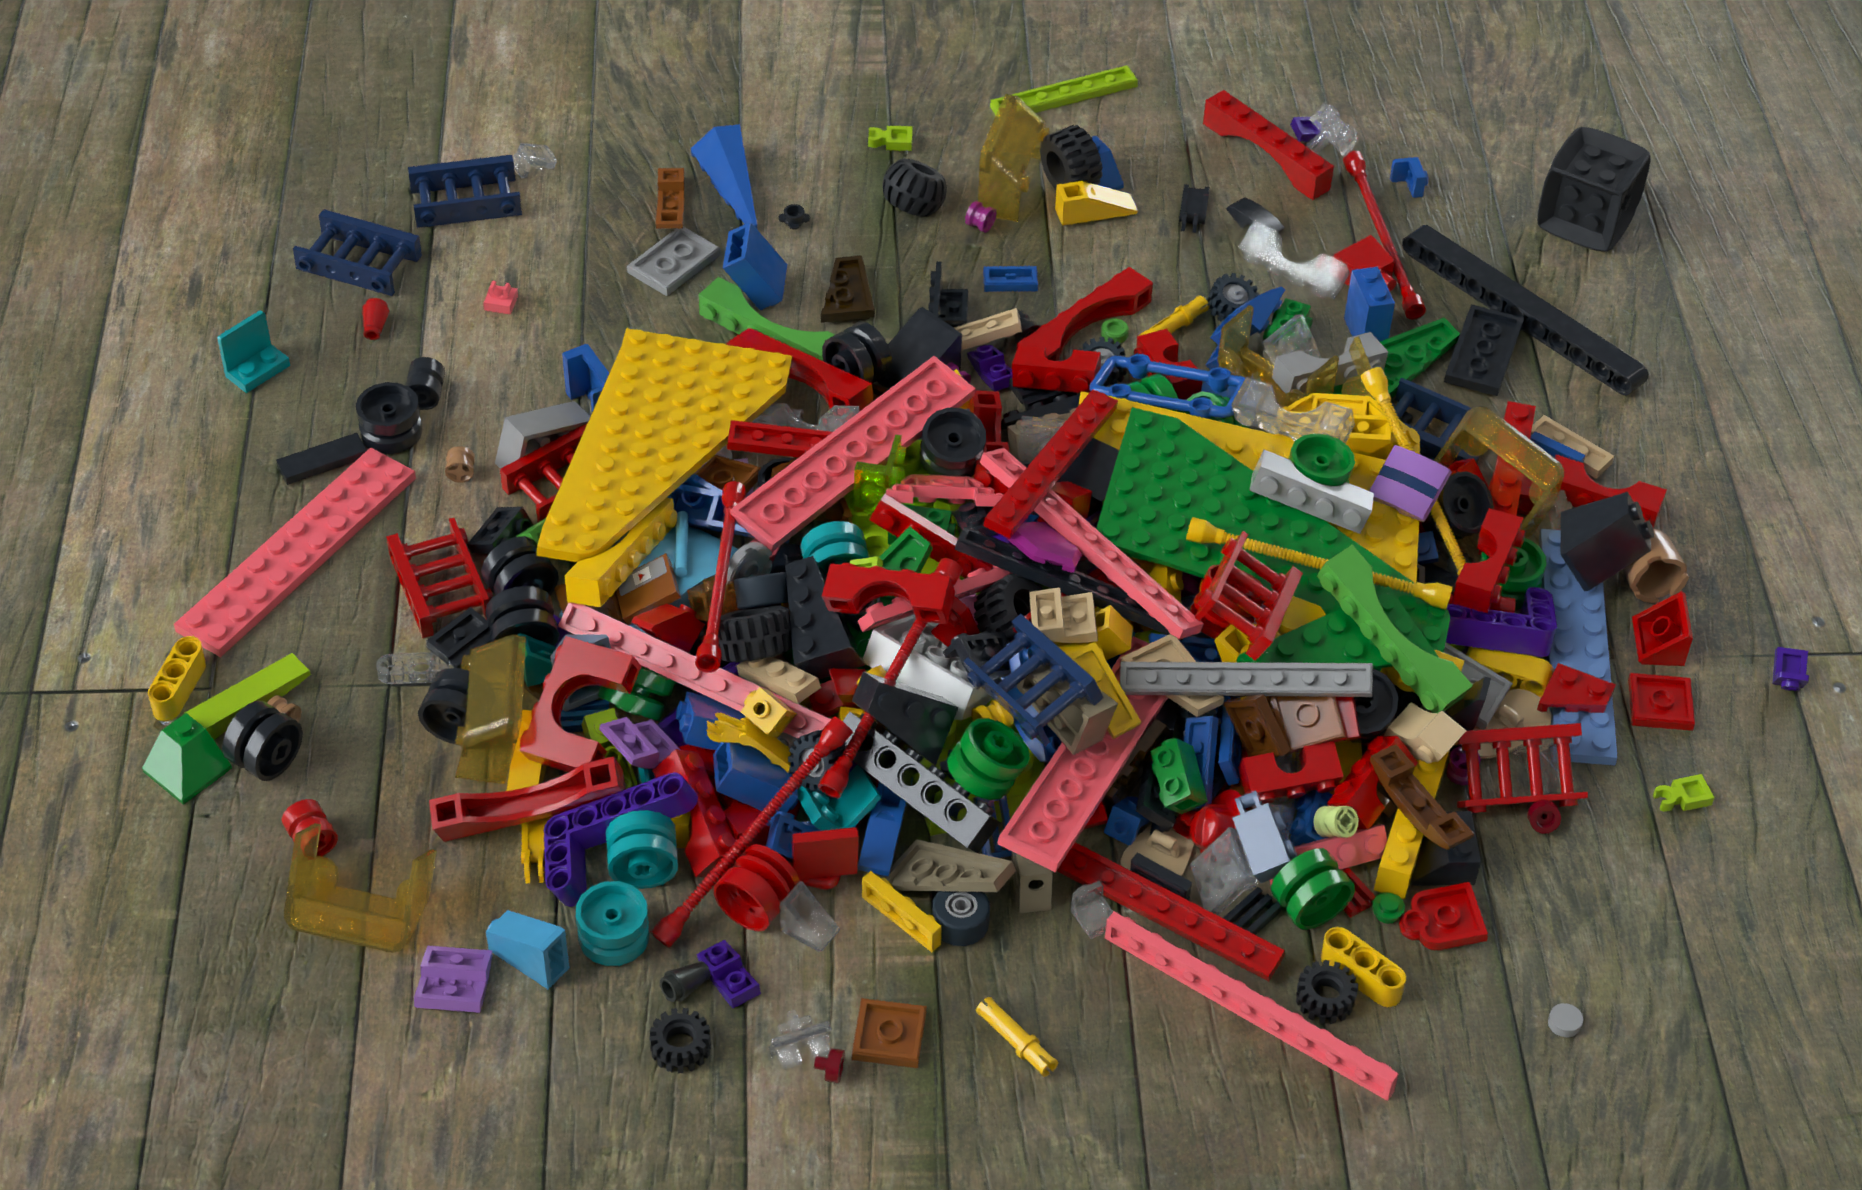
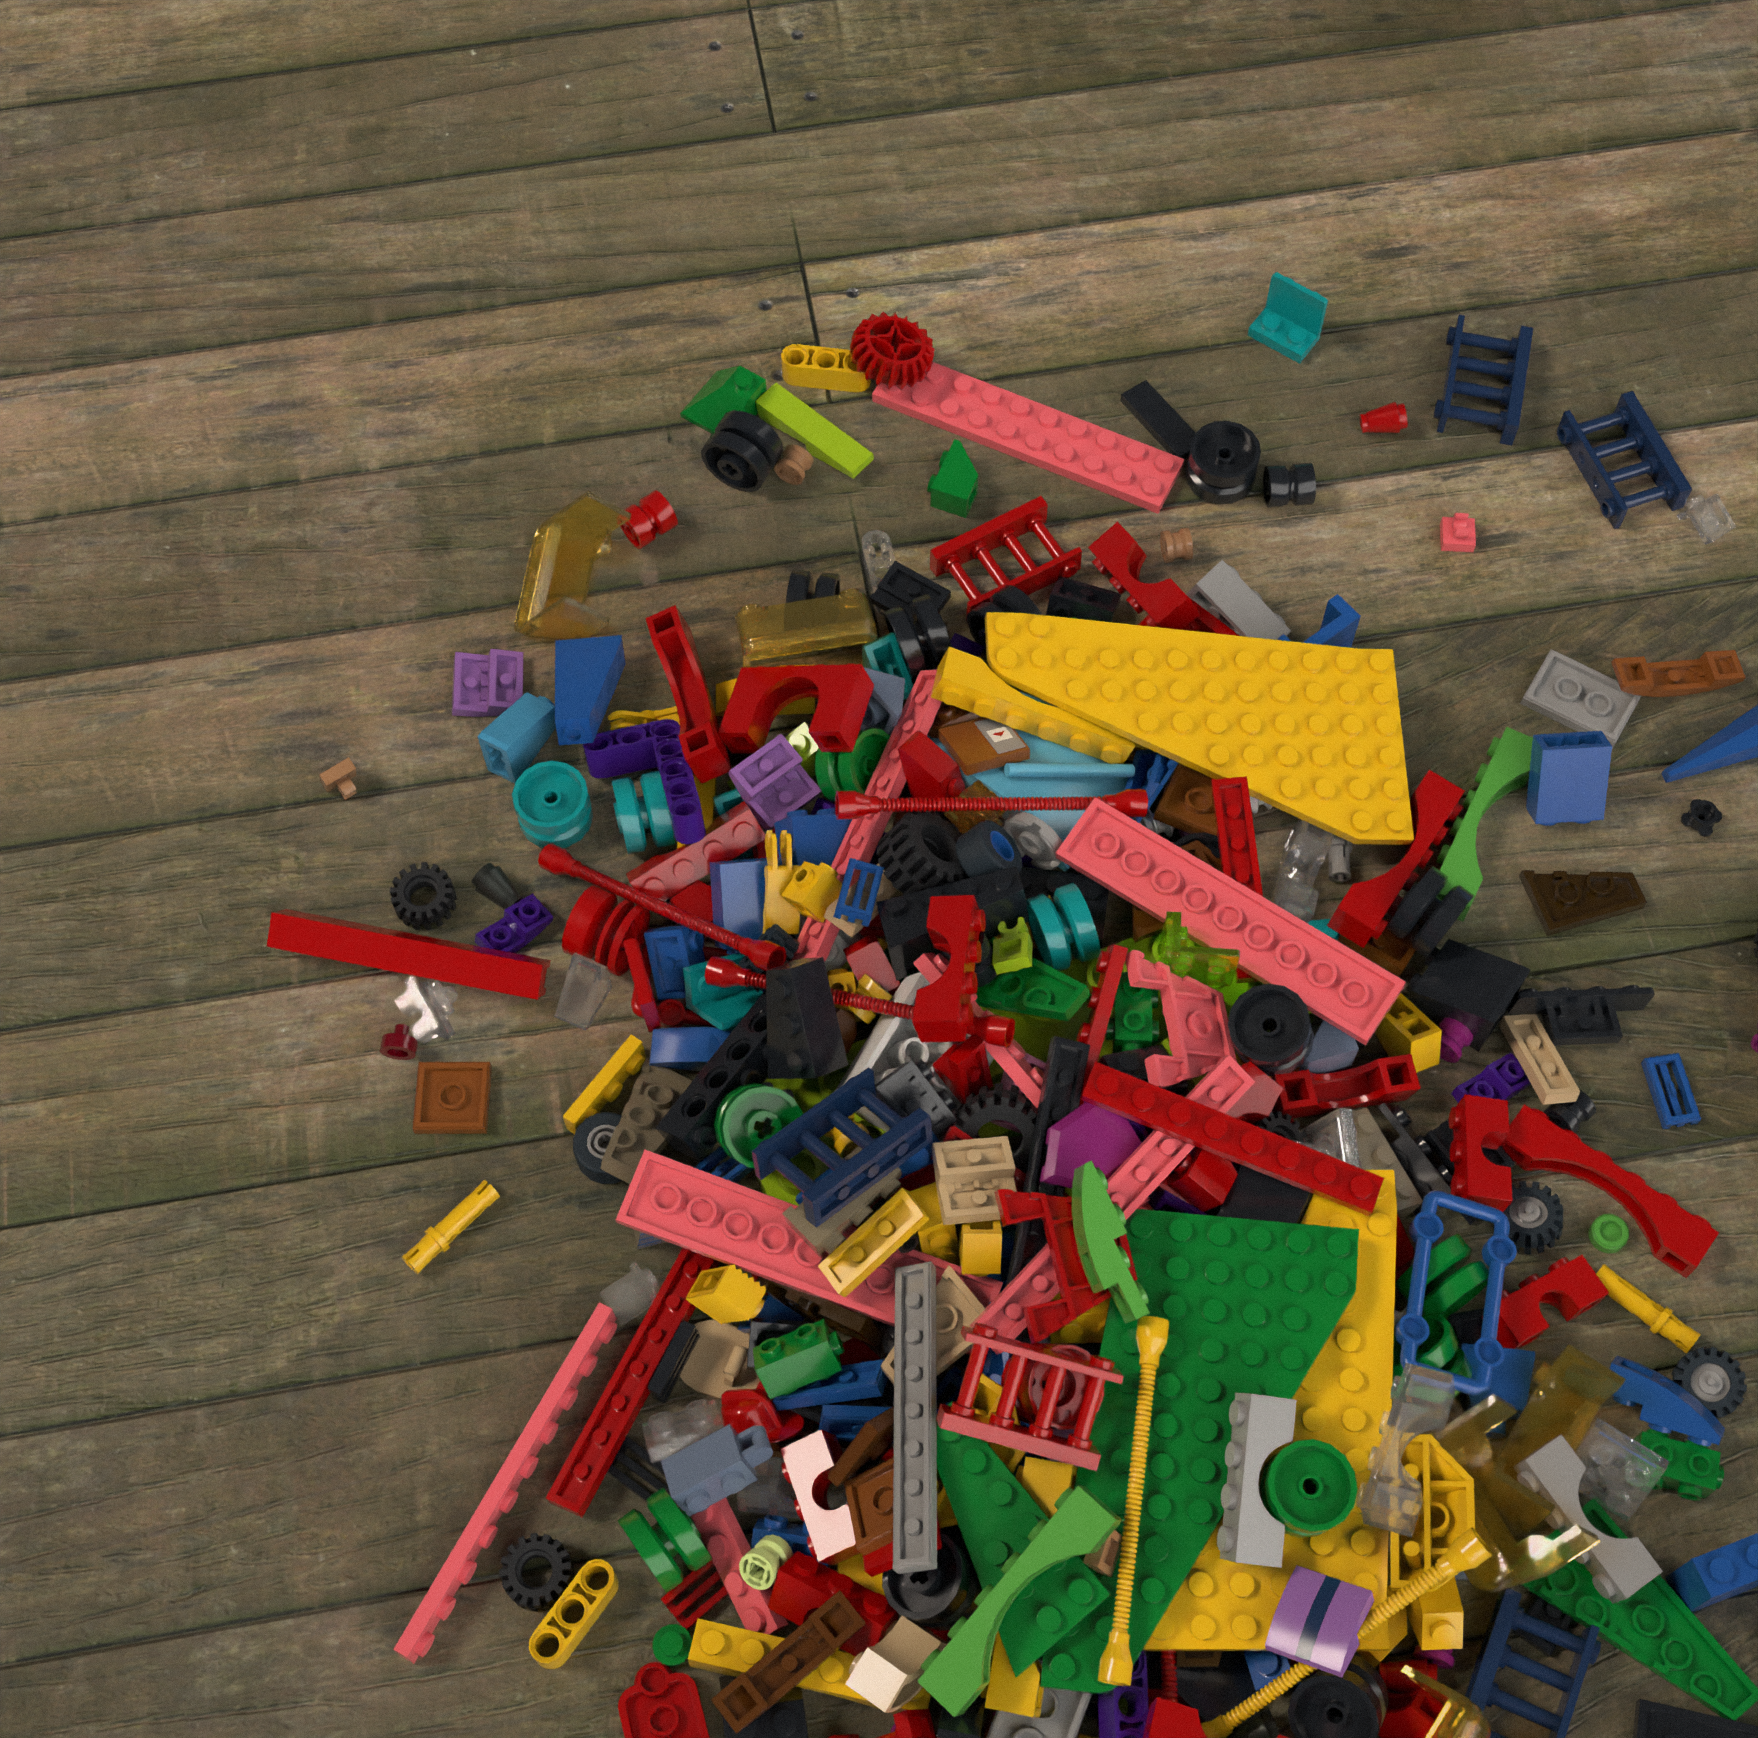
camera: 85 degrees right, 15 degrees up
none -> red tile [266,909,551,1000]
none -> medium nougat tile [319,757,357,800]
none -> blue slope [555,635,626,746]
none -> yellow brick [686,1264,766,1325]
none -> blue tile [833,858,884,927]
none -> red gear [850,312,935,390]
none -> green slope [927,439,978,518]
none -> red wing [994,1189,1138,1344]
none -> bright green slope [1072,1160,1150,1323]
none -> red arch [1088,521,1201,630]

